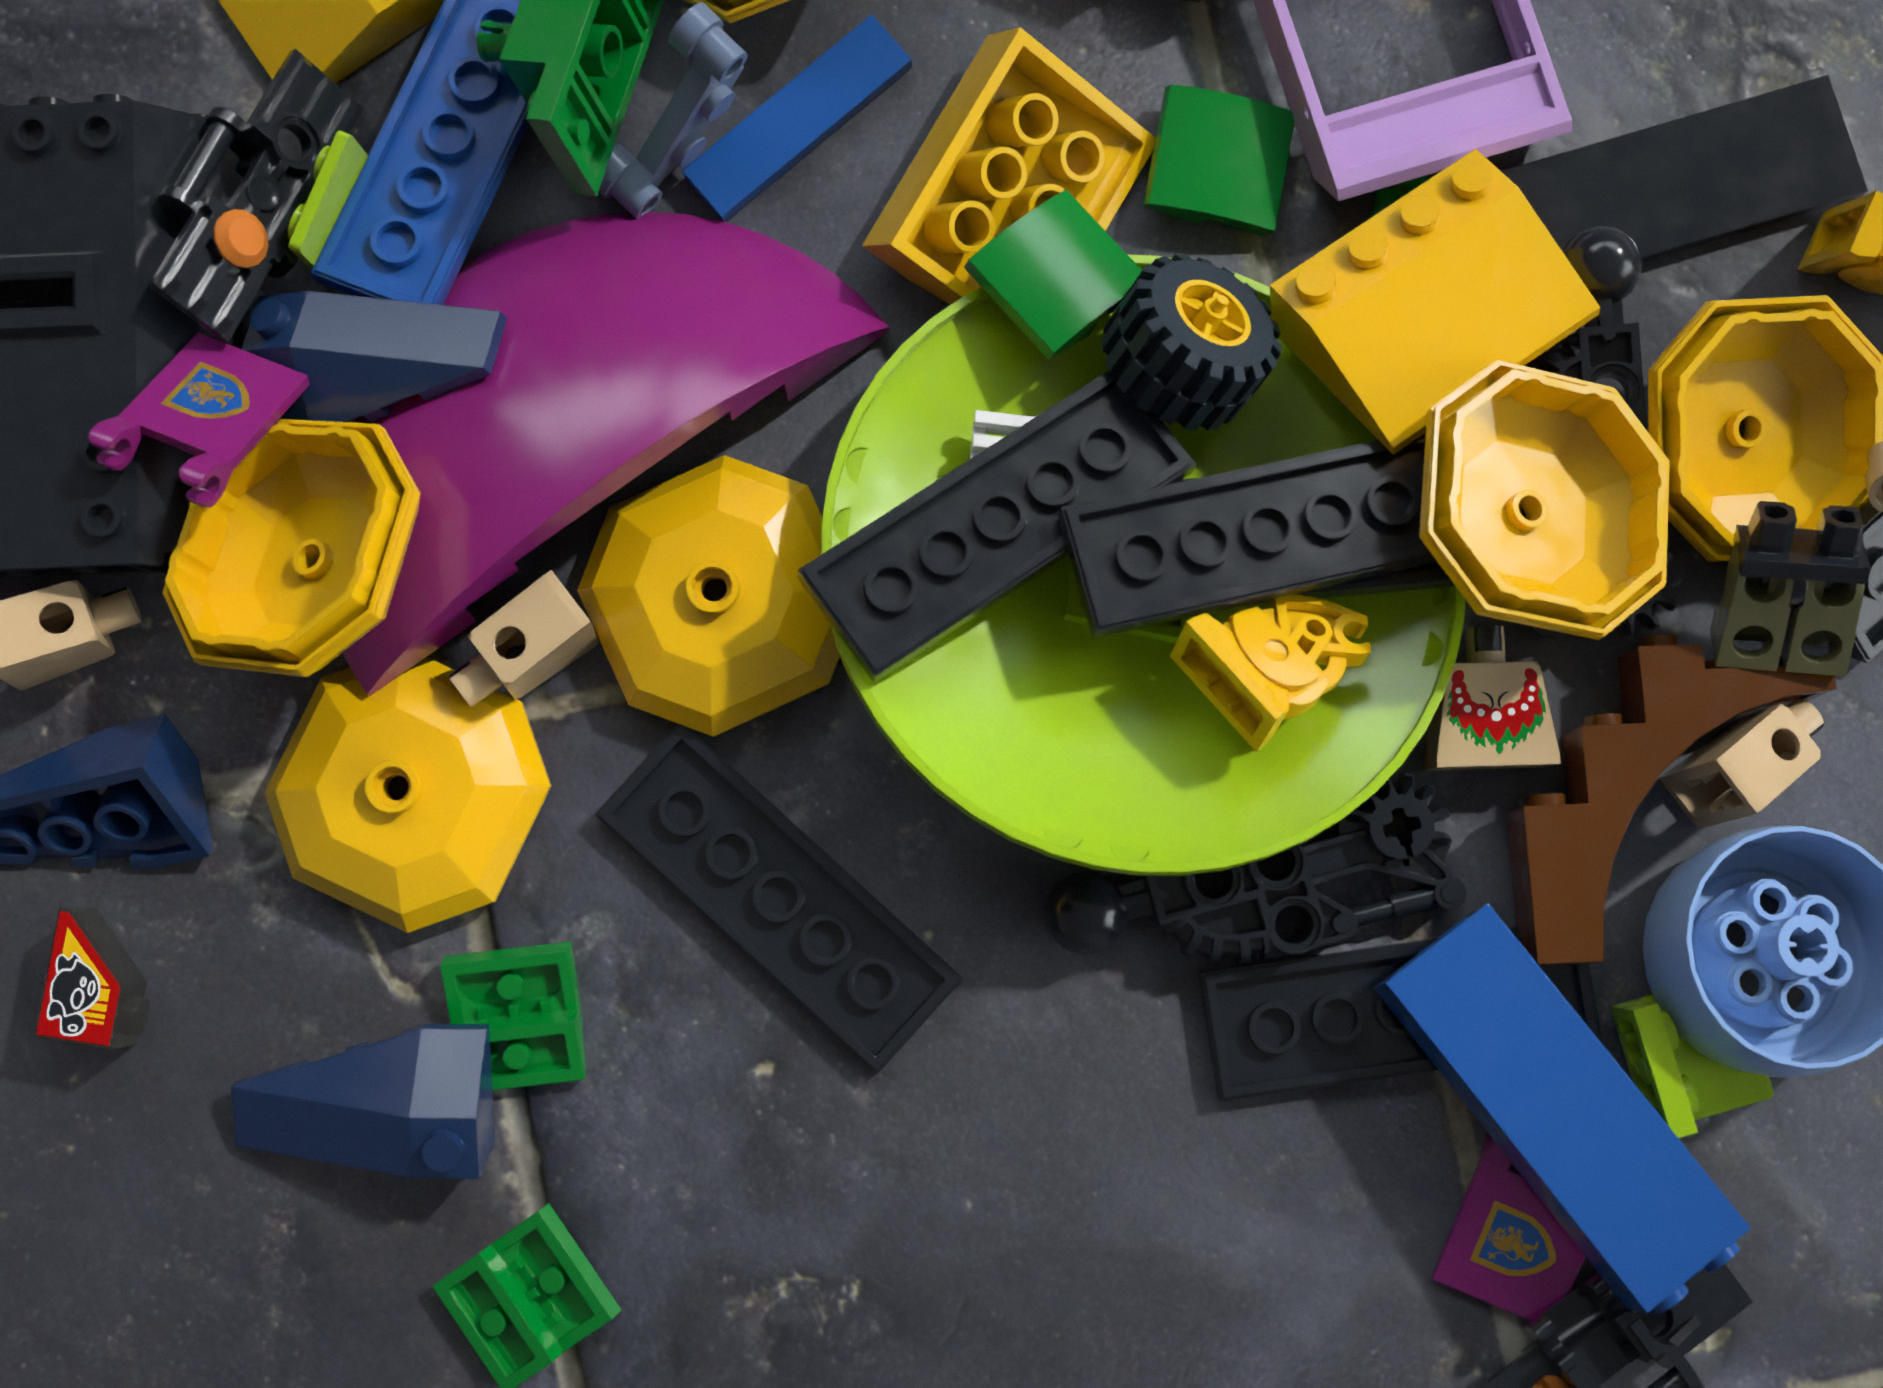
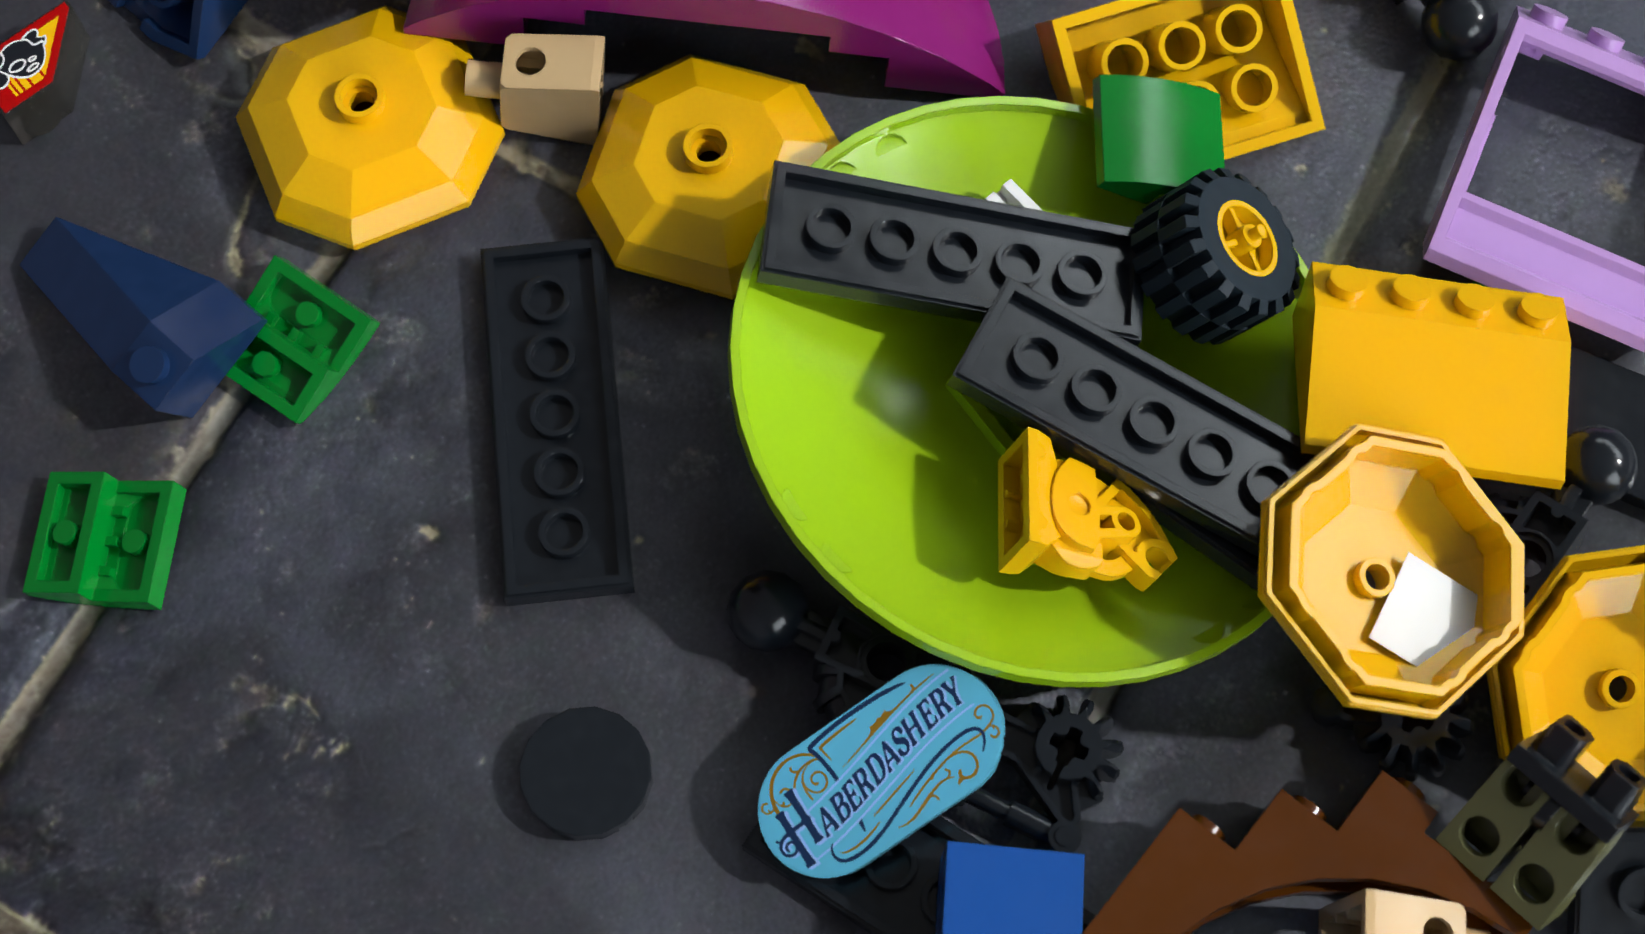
camera: 40 degrees right, 15 degrees down
green slope [1143,84,1295,236] -> none
tan torso [1423,625,1561,771] -> none
none -> black tile [520,706,653,841]
none -> medium azure tile [758,664,1005,878]
none -> white sticker [1369,552,1478,667]

